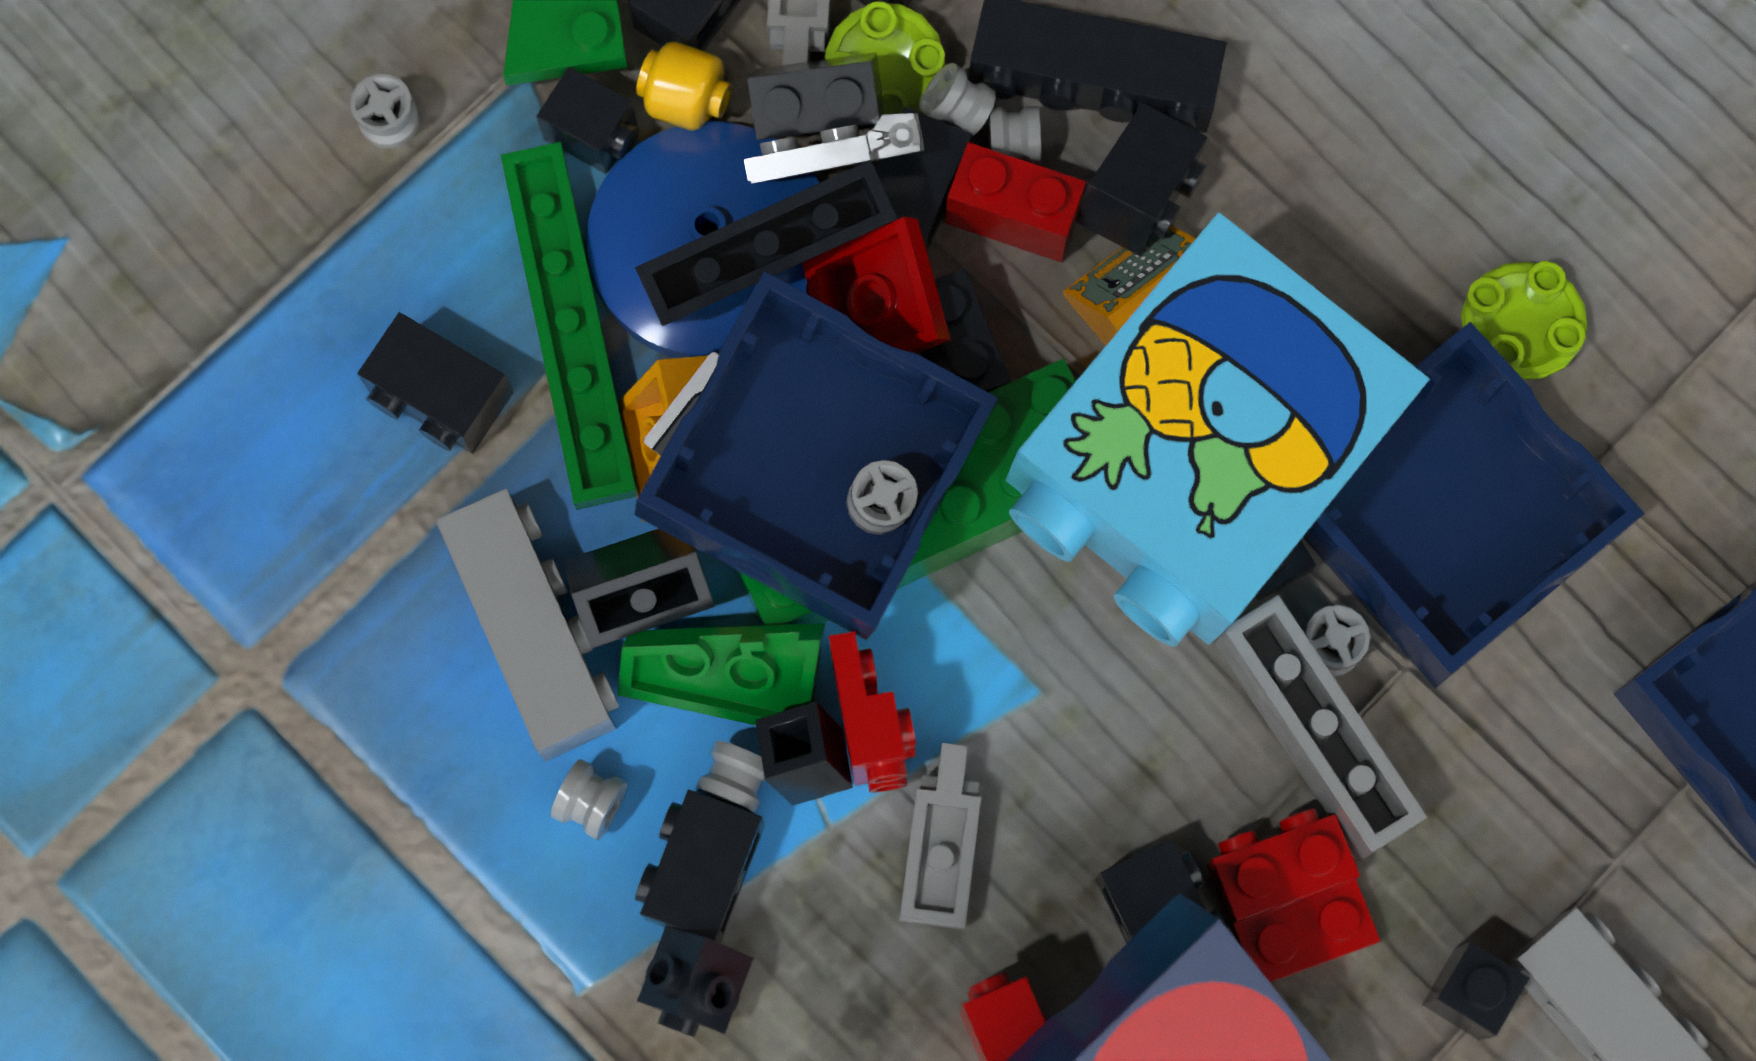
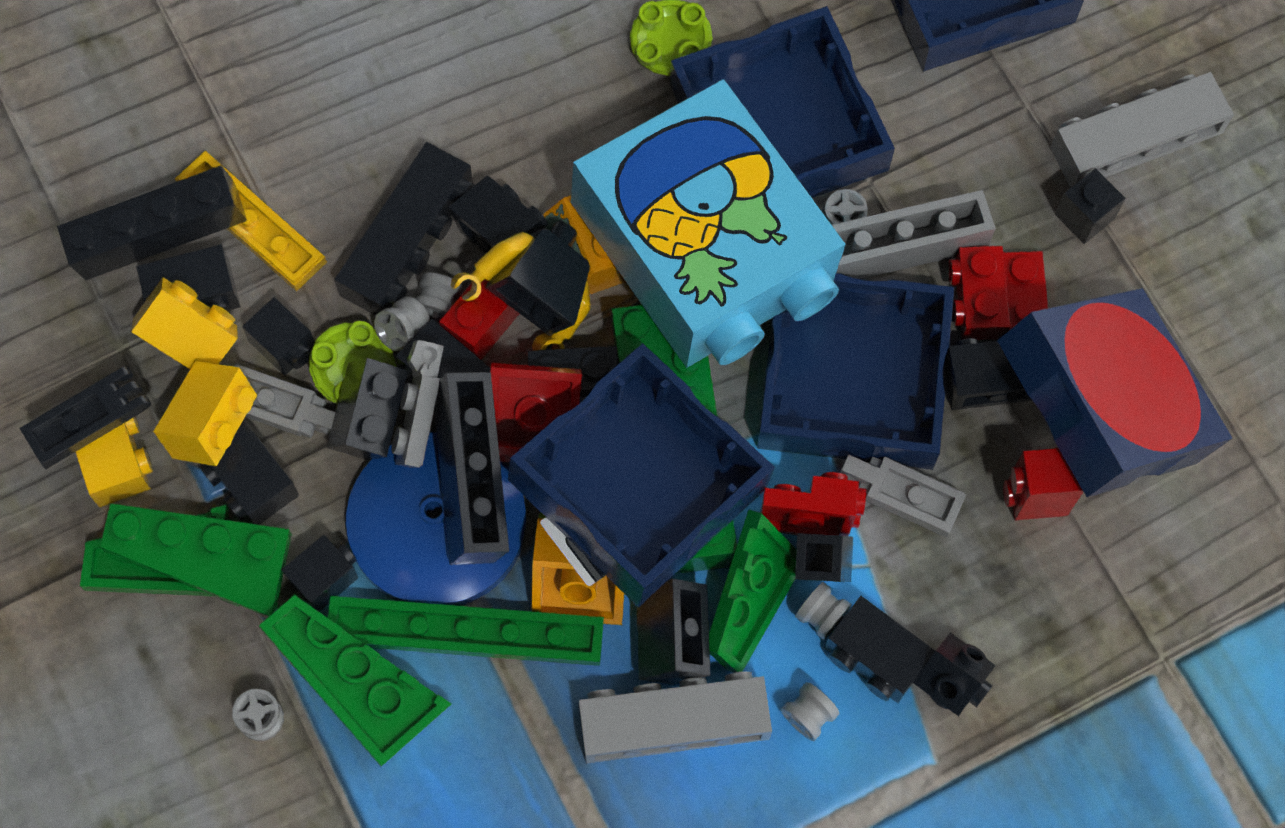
camera: 75 degrees left, 5 degrees down
black brick [357,312,514,454] -> none
yellow head [636,42,732,131] -> none
light grey wheel [846,460,918,535] -> none
none -> green wing [259,595,452,767]
none -> black torso [450,222,591,351]
none -> dark blue tile [757,273,954,470]

